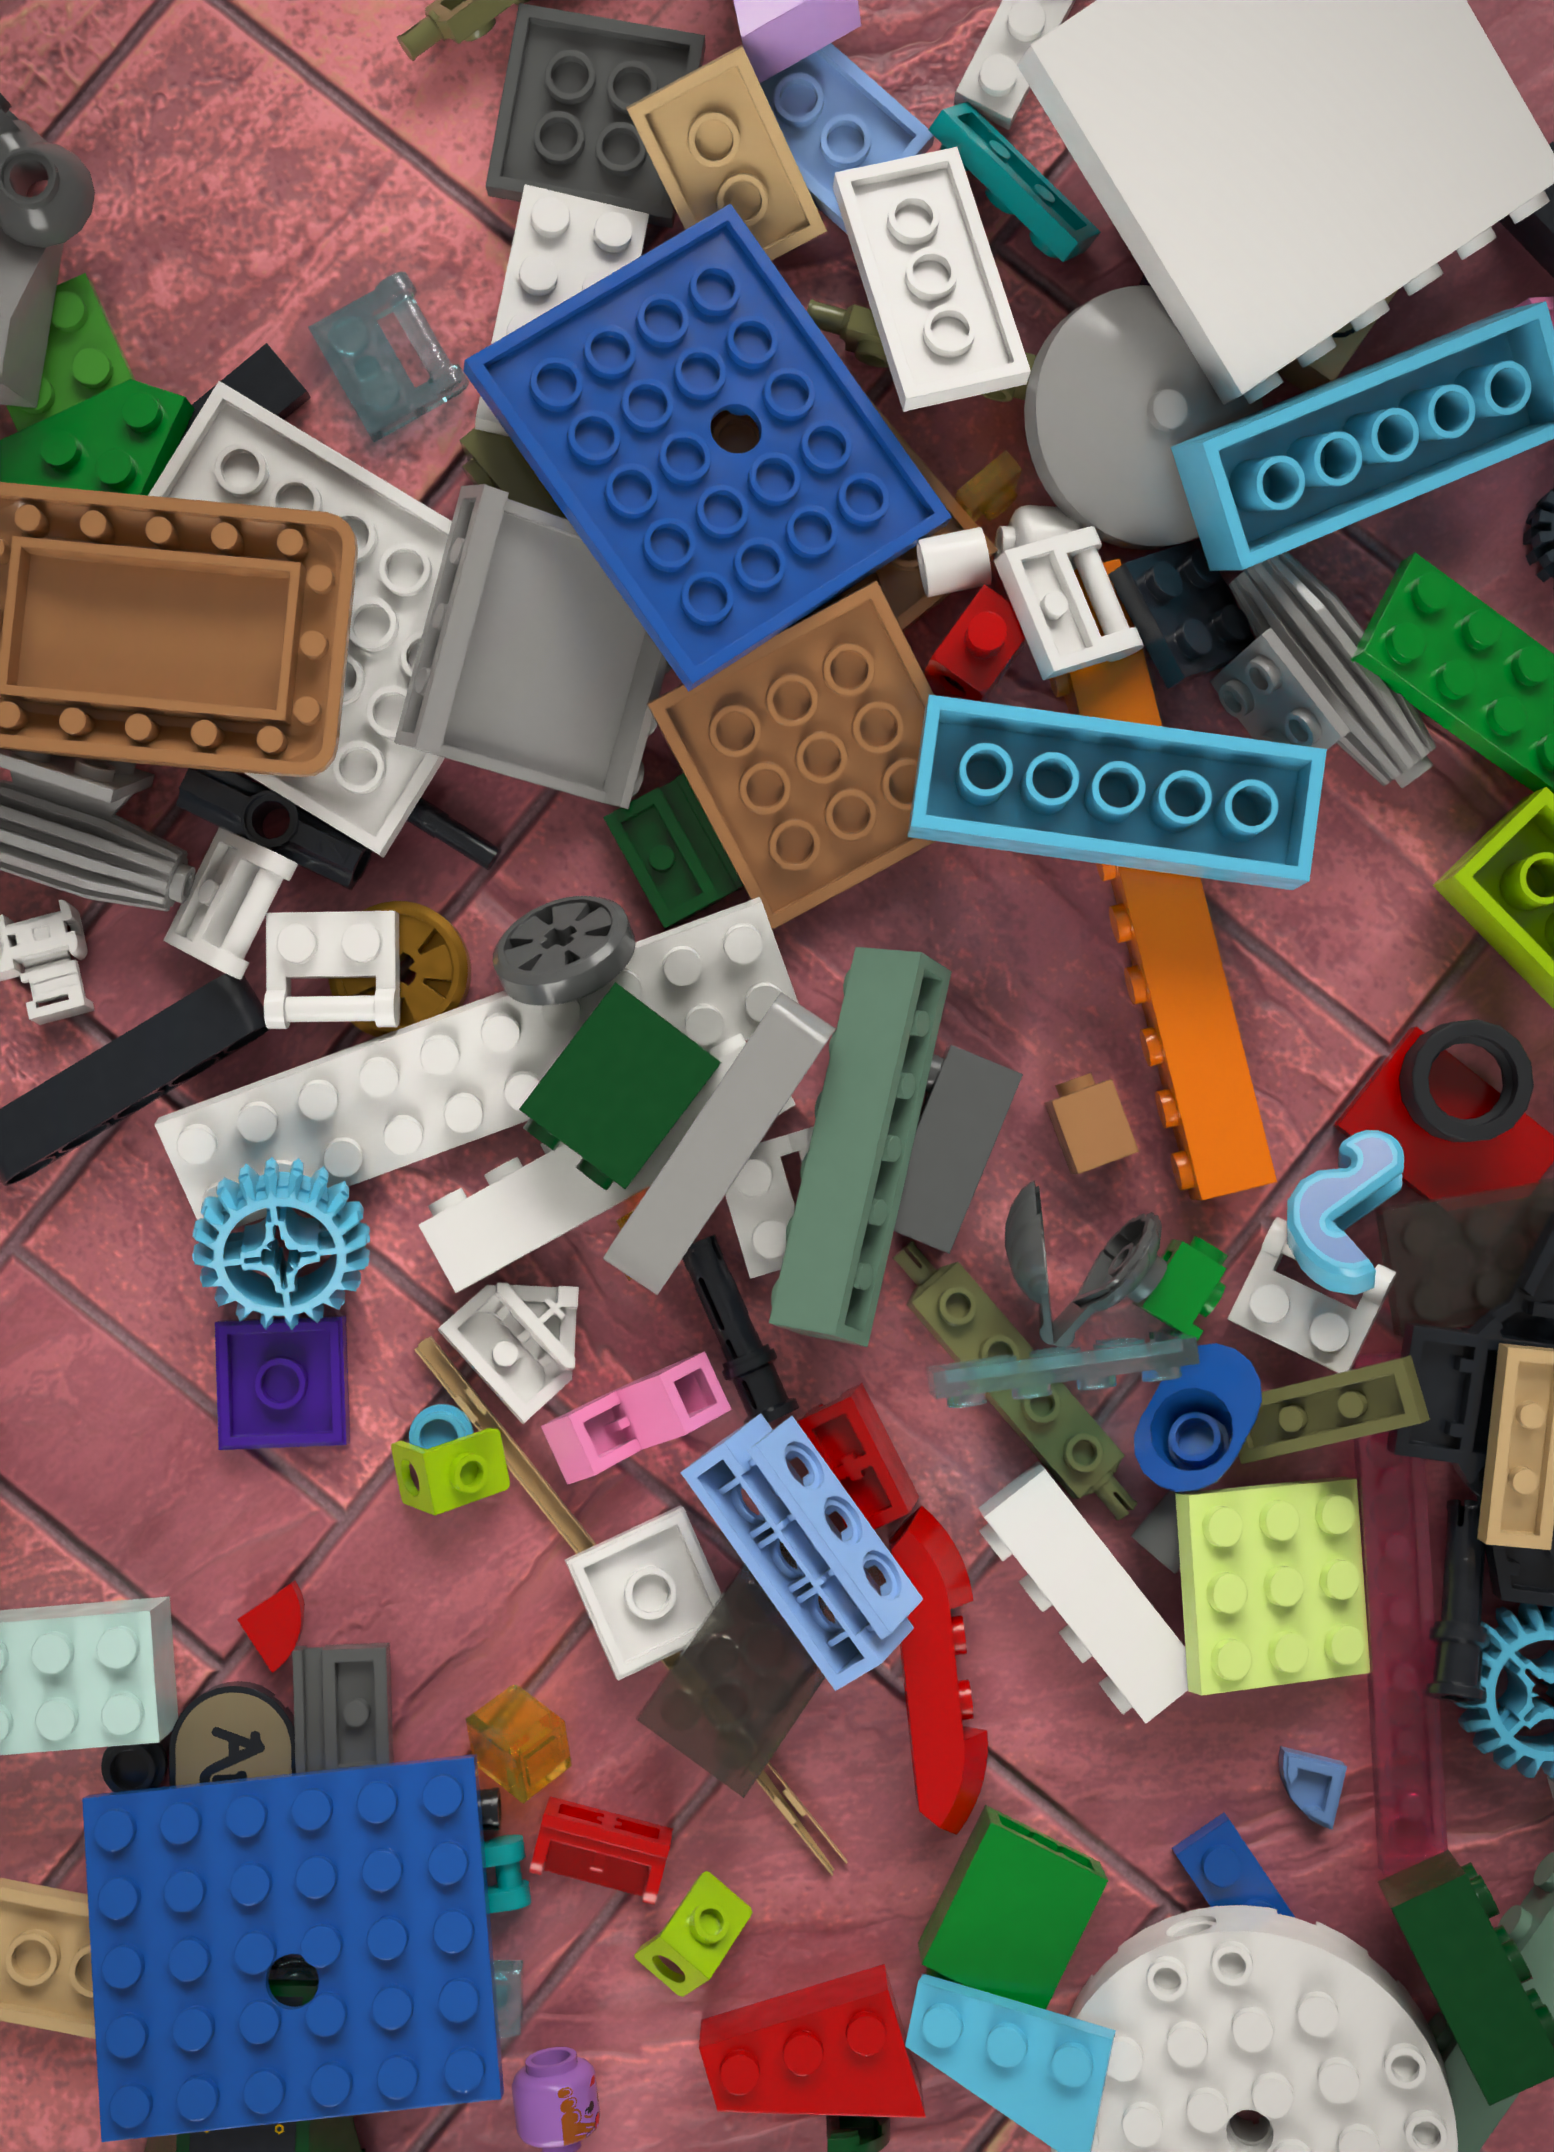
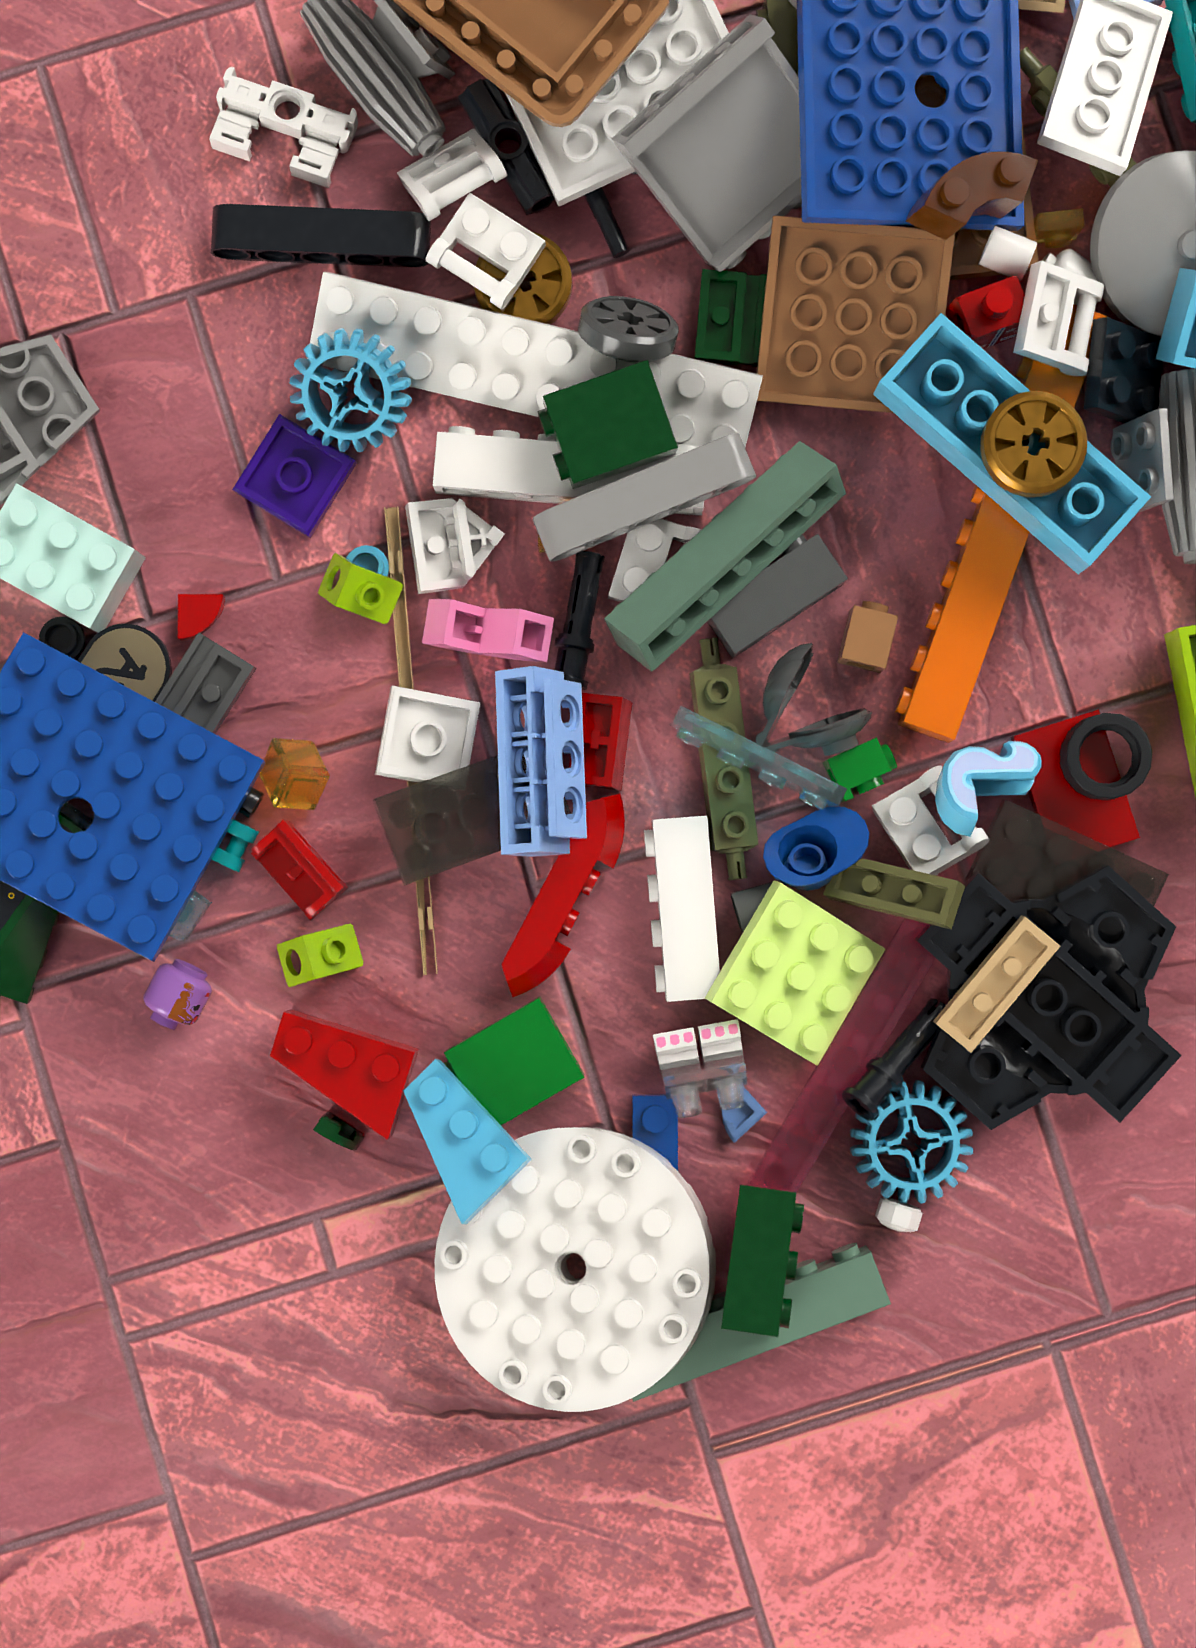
camera: 35 degrees right, 0 degrees up
none -> clear hips [653,1019,747,1119]
none -> reddish brown brick [906,151,1038,240]
none -> pearl gold wheel [980,391,1087,497]

